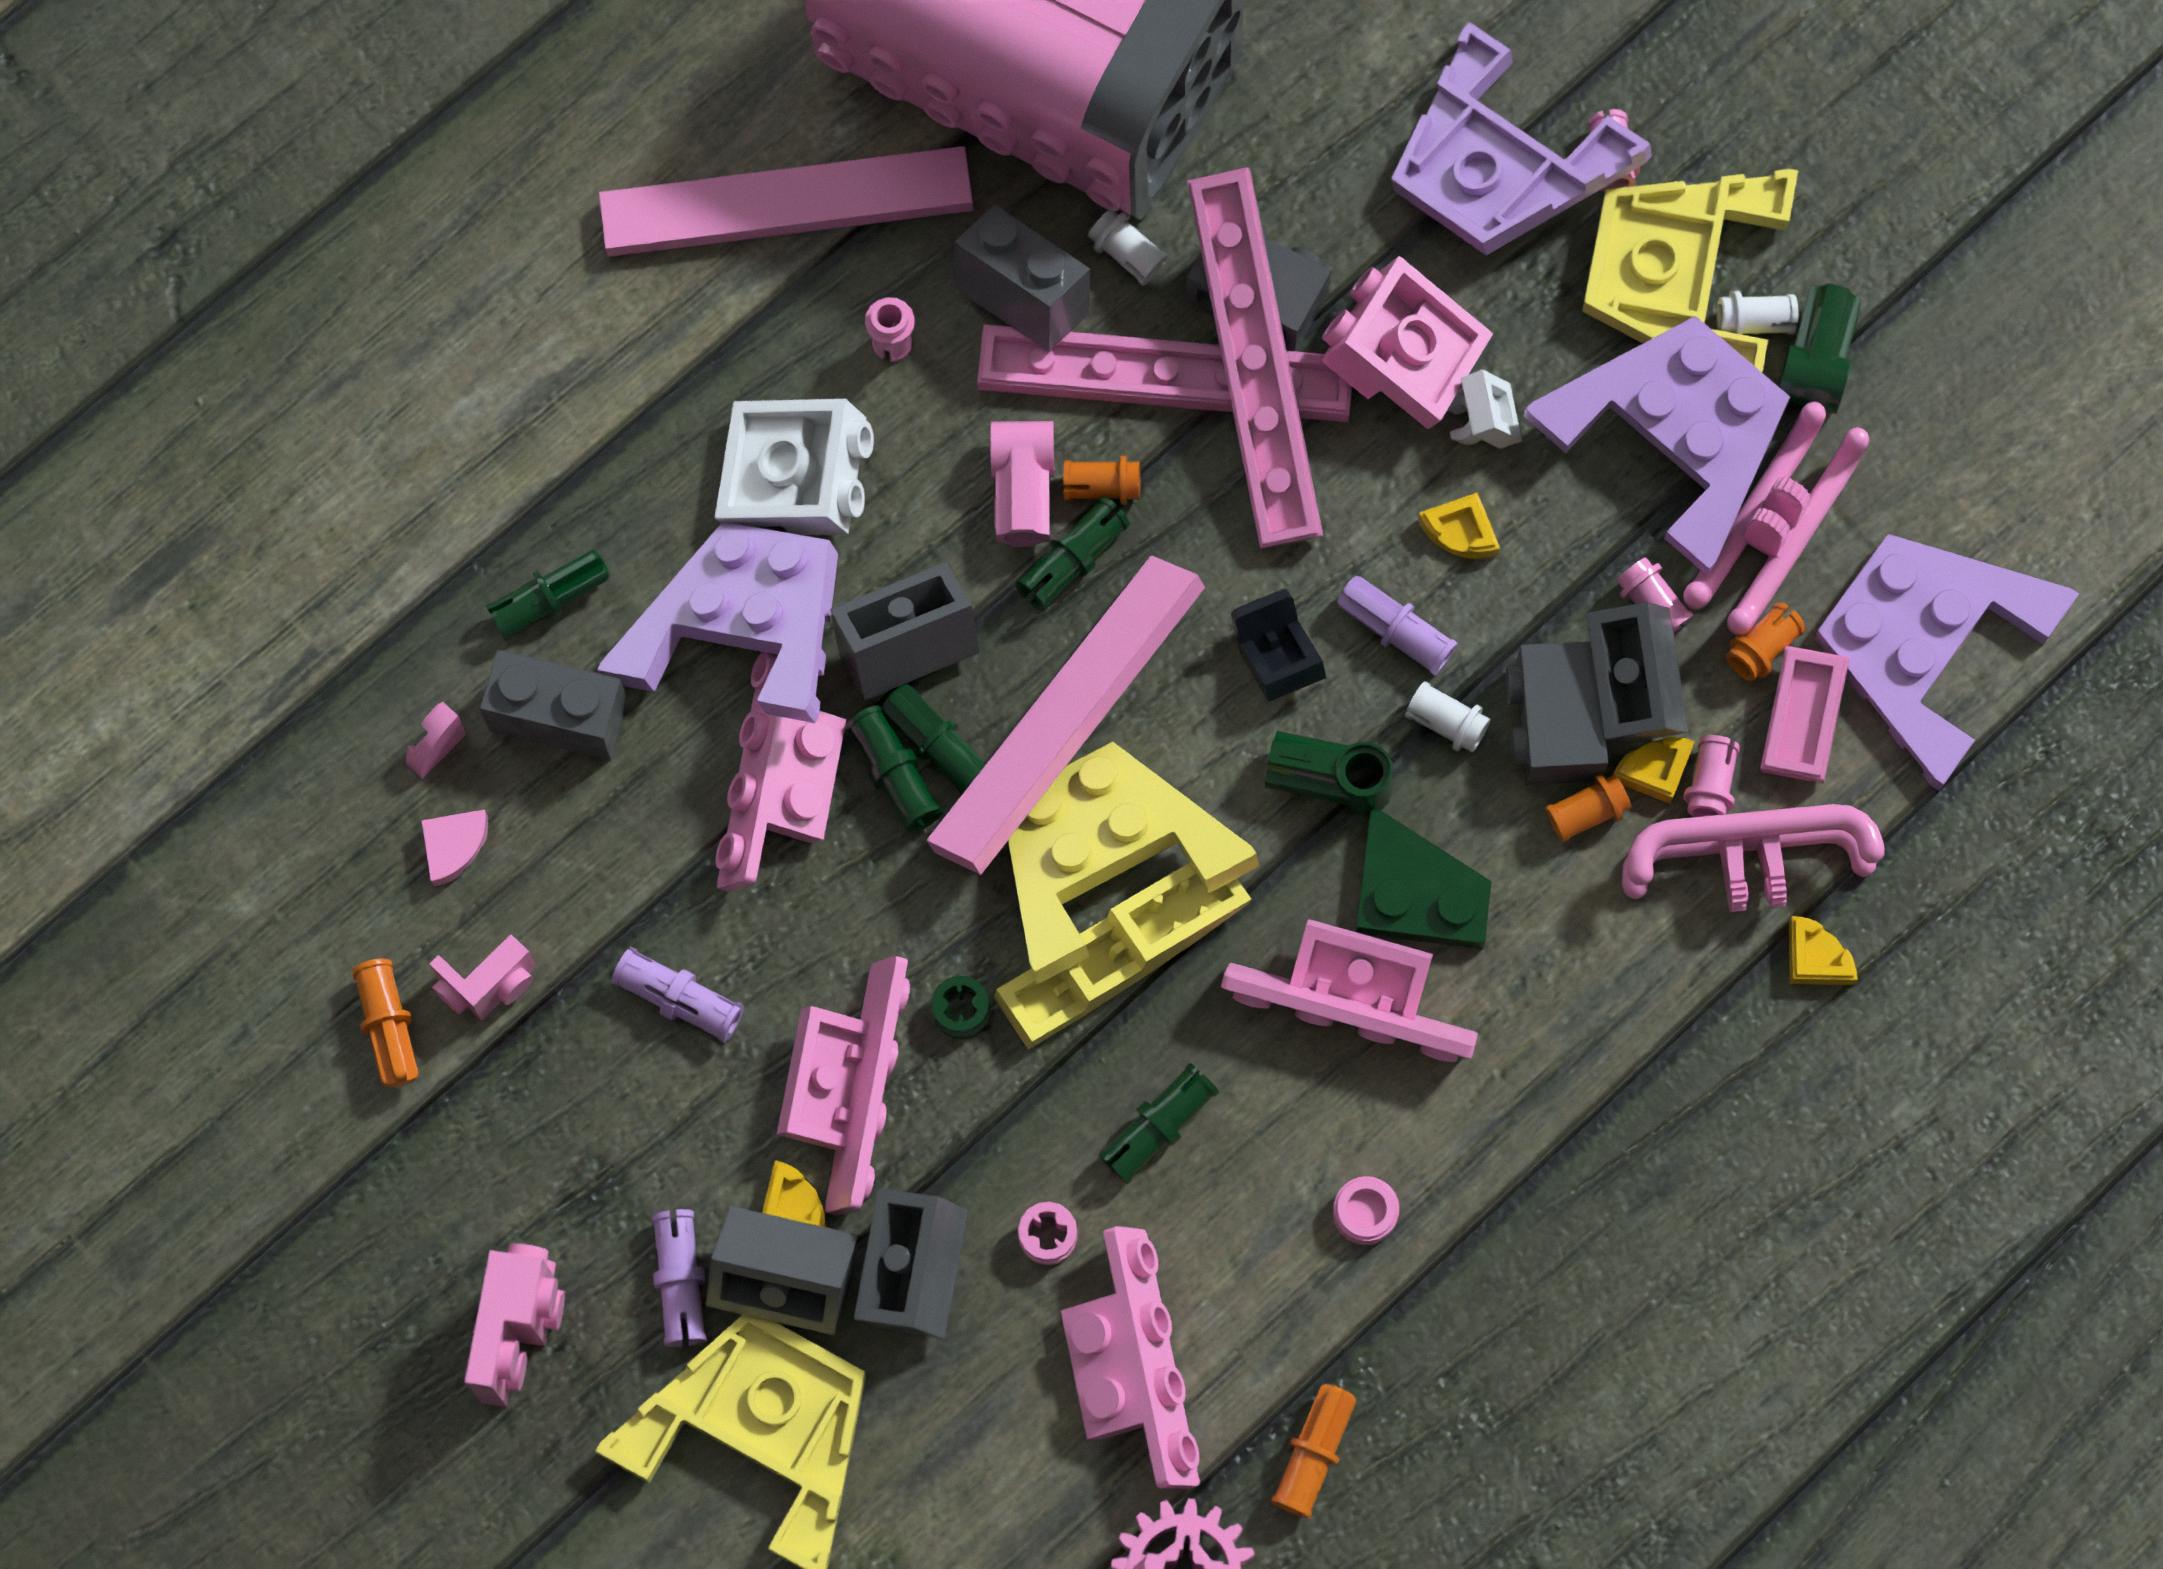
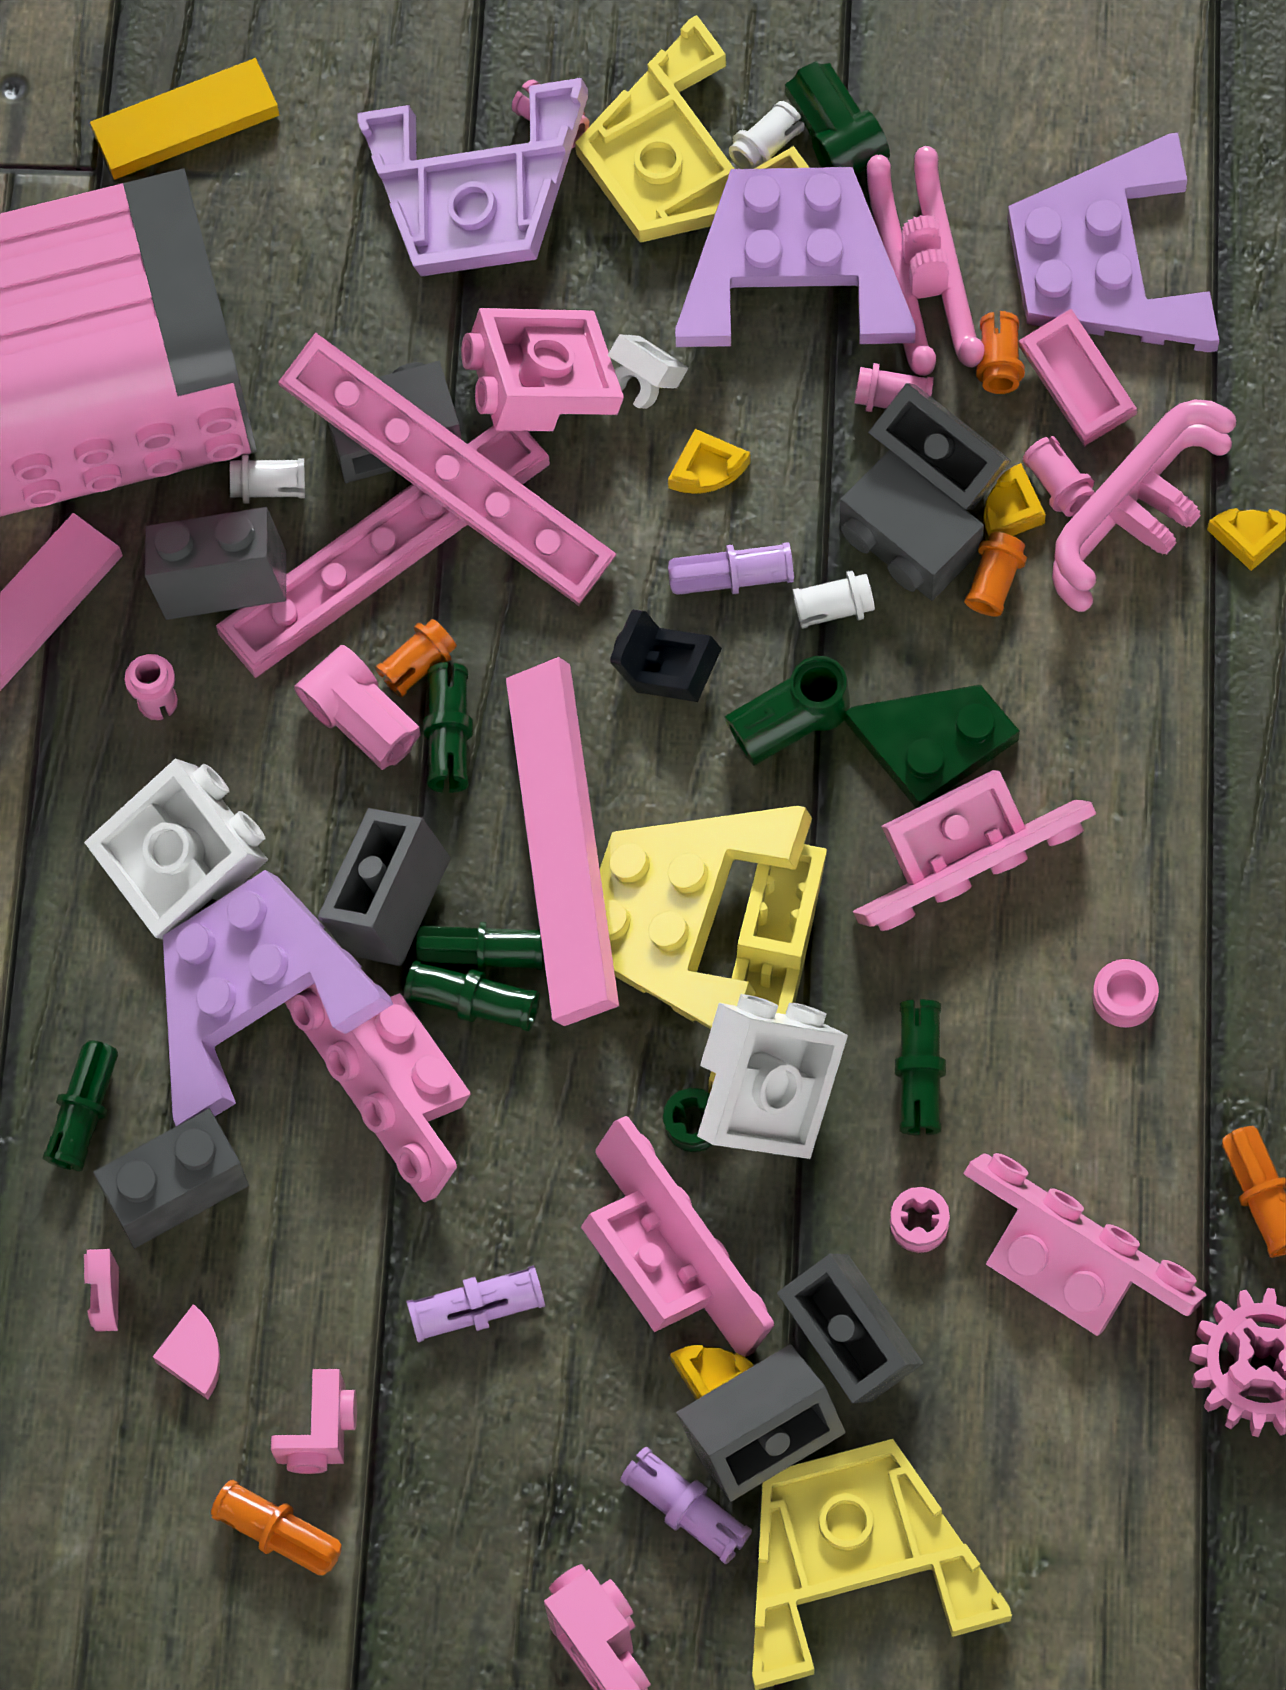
camera: 40 degrees left, 5 degrees down
none -> white plate [697,994,848,1159]

